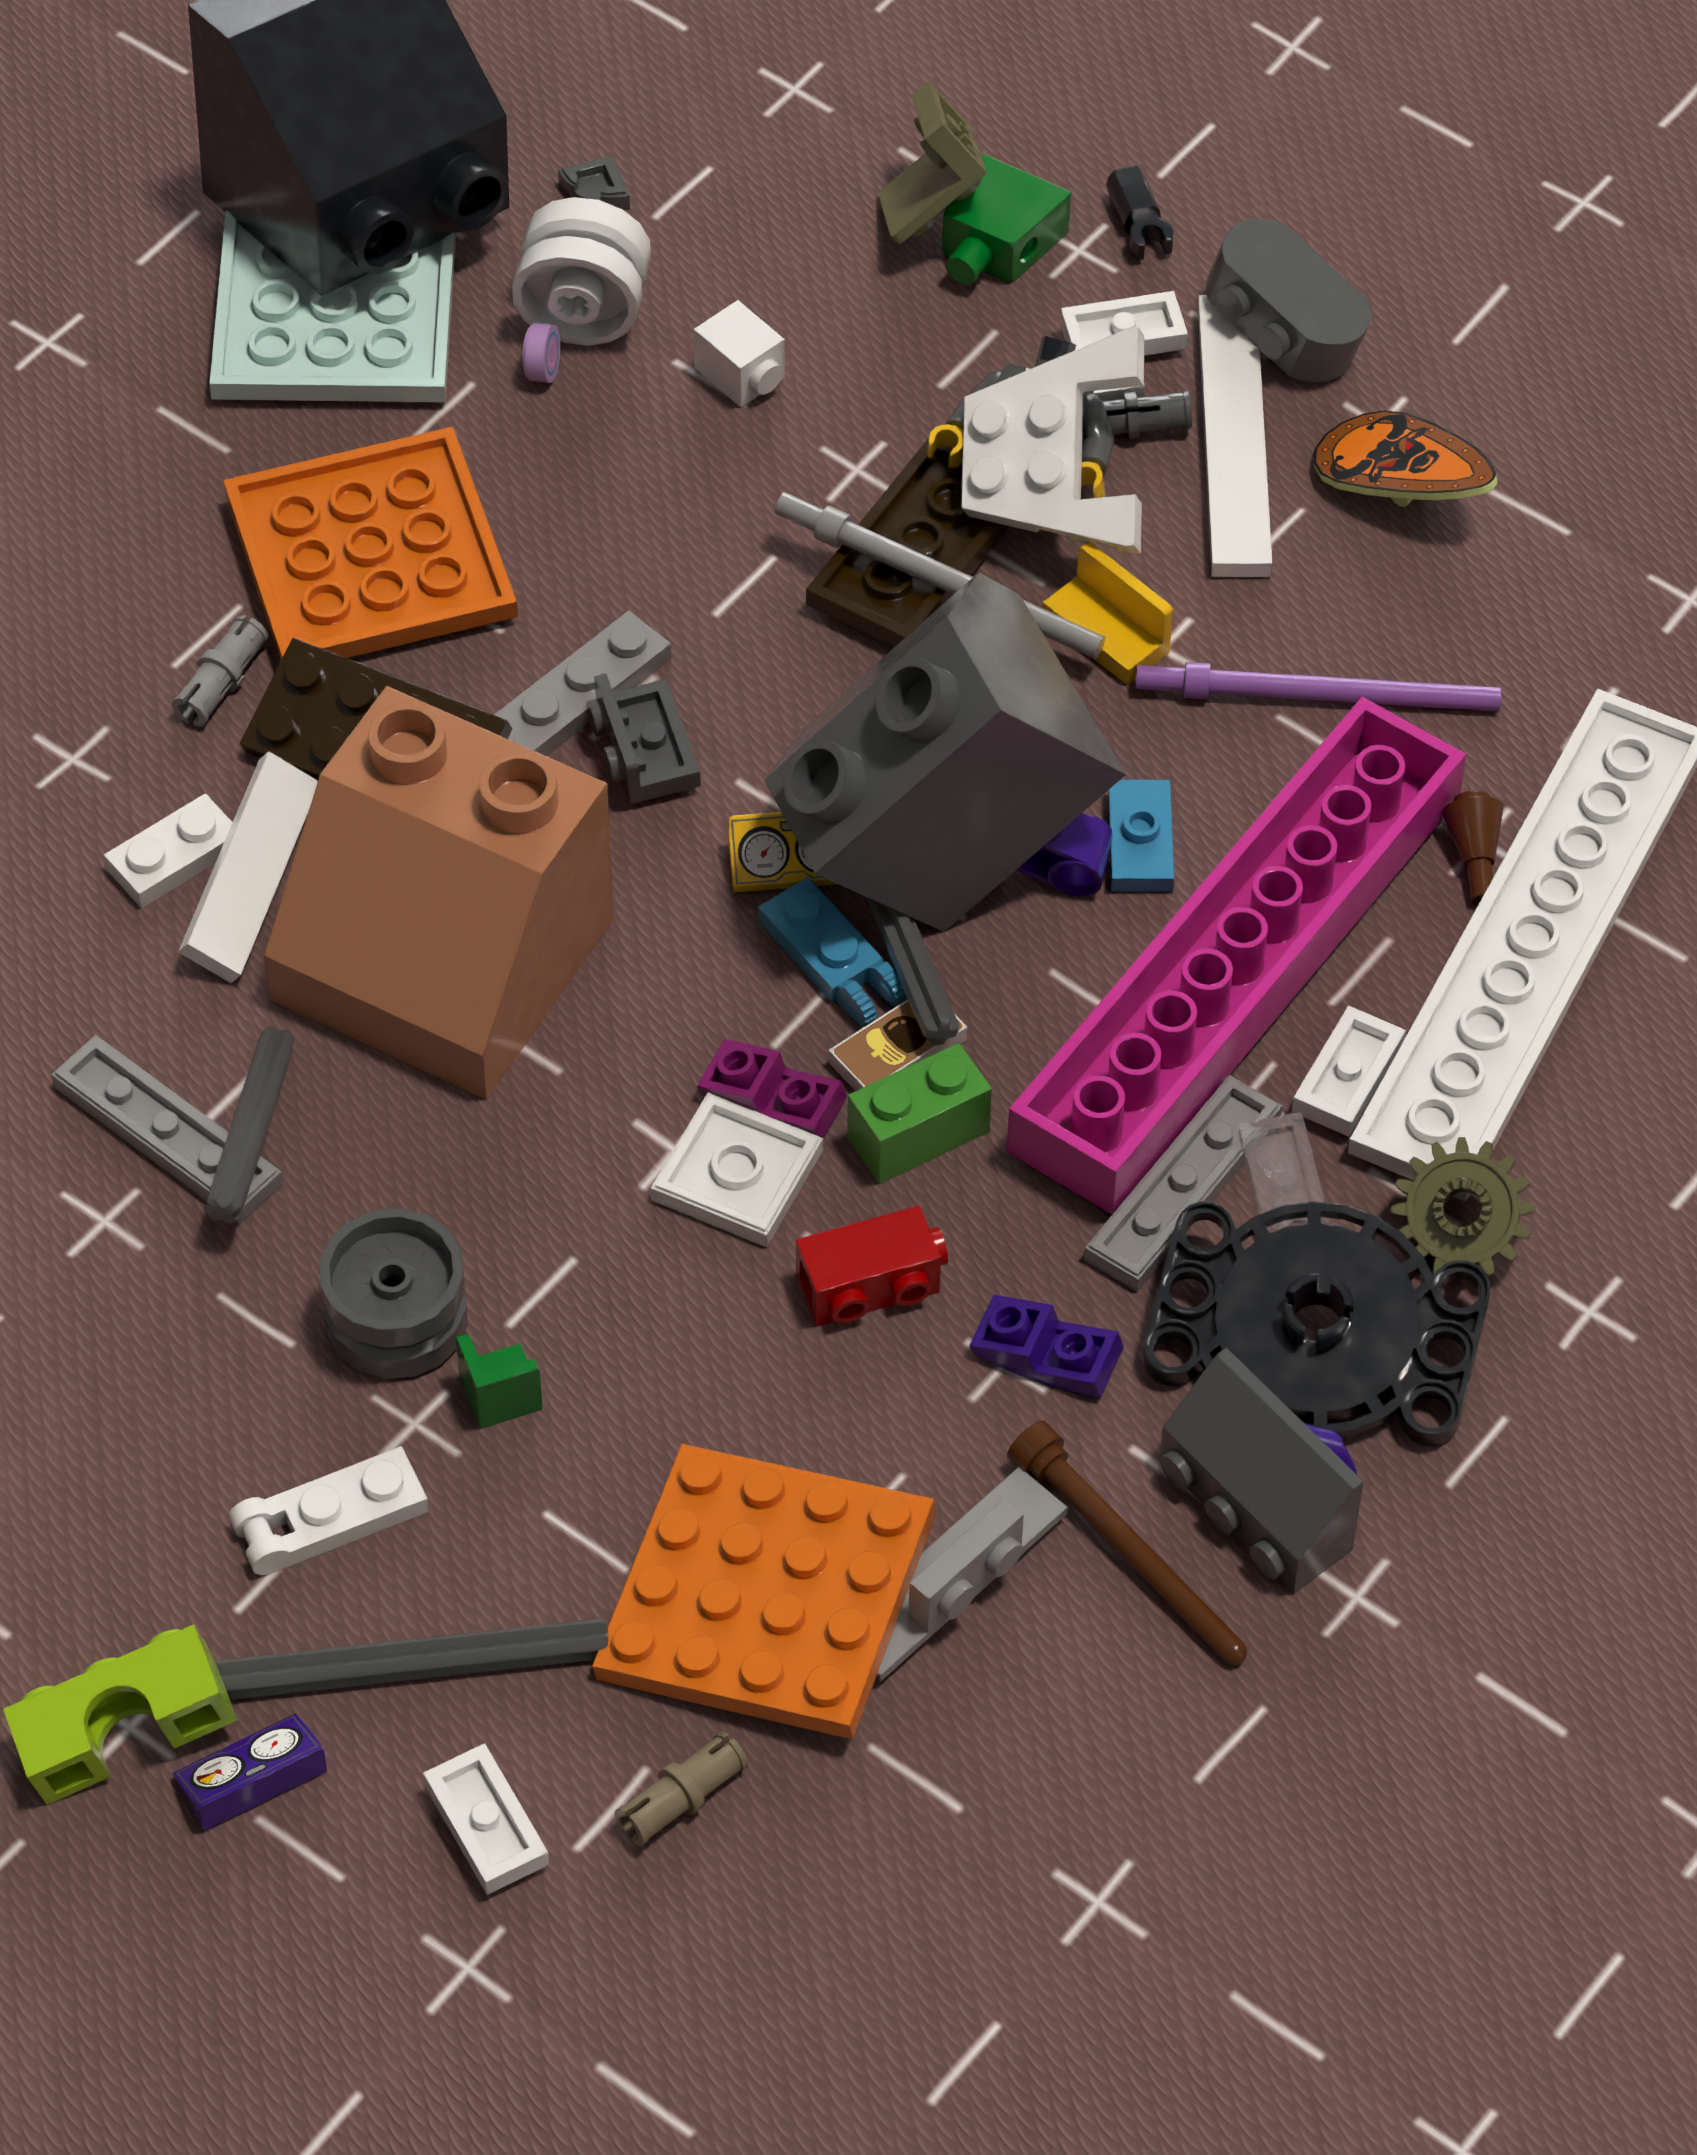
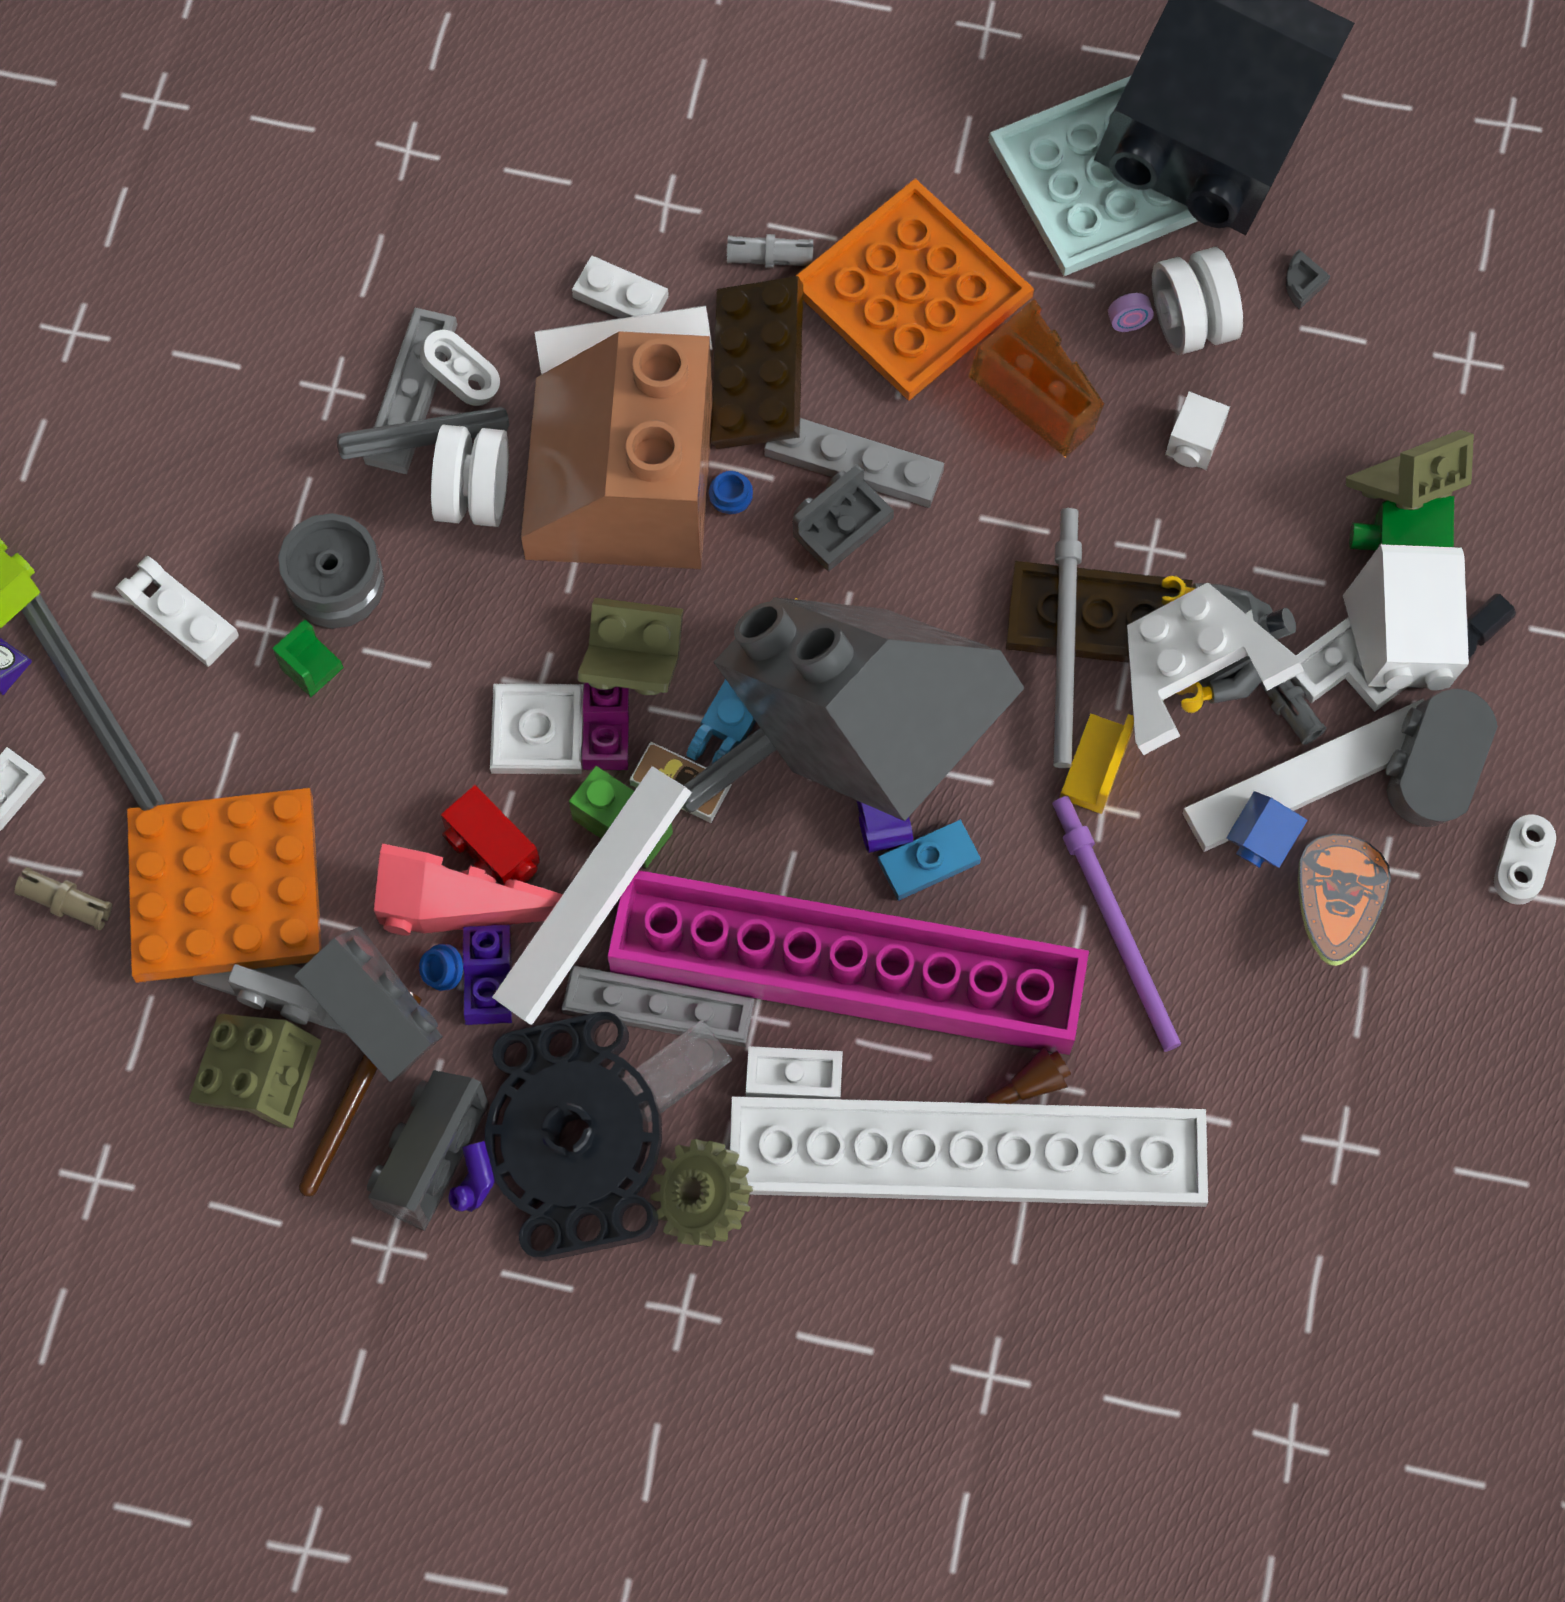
camera: 65 degrees right, 15 degrees up
none -> olive bracket [189,1014,321,1129]
none -> dark grey wedge [294,926,443,1082]
none -> coral wedge [374,843,563,936]
none -> blue plate [419,944,463,991]
none -> white plate [420,330,500,406]
none -> white wheel [431,425,509,527]
none -> white tile [492,766,692,1025]
none -> olive bracket [578,597,684,695]
none -> clear orange wedge [969,298,1104,458]
none -> brick [1226,791,1308,868]
none -> white slope [1343,544,1469,691]
none -> white plate [1494,815,1556,905]

